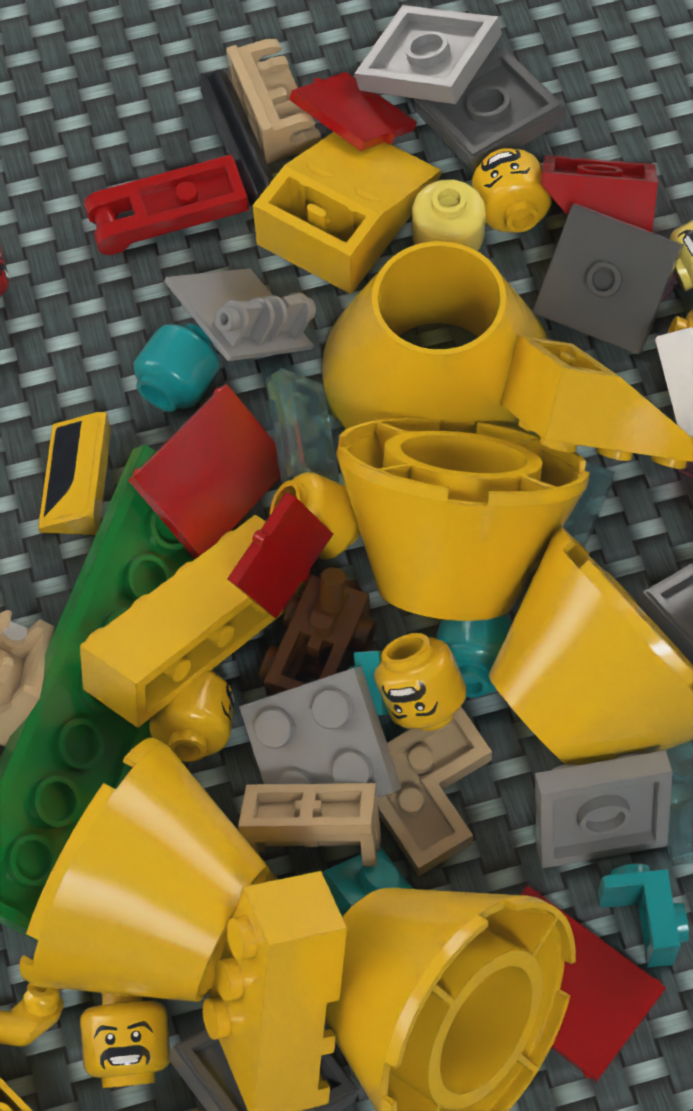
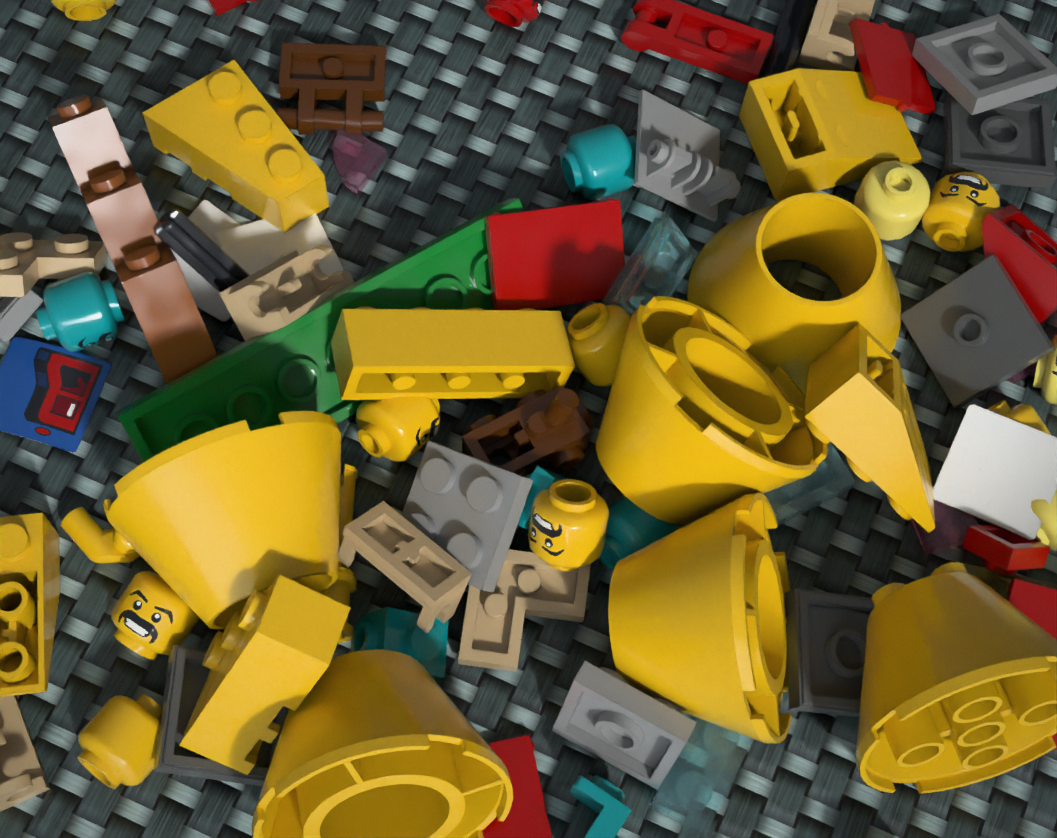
camera: 30 degrees right, 5 degrees up
yellow slope [38,412,112,535] -> none
red piece [227,491,334,619] -> none

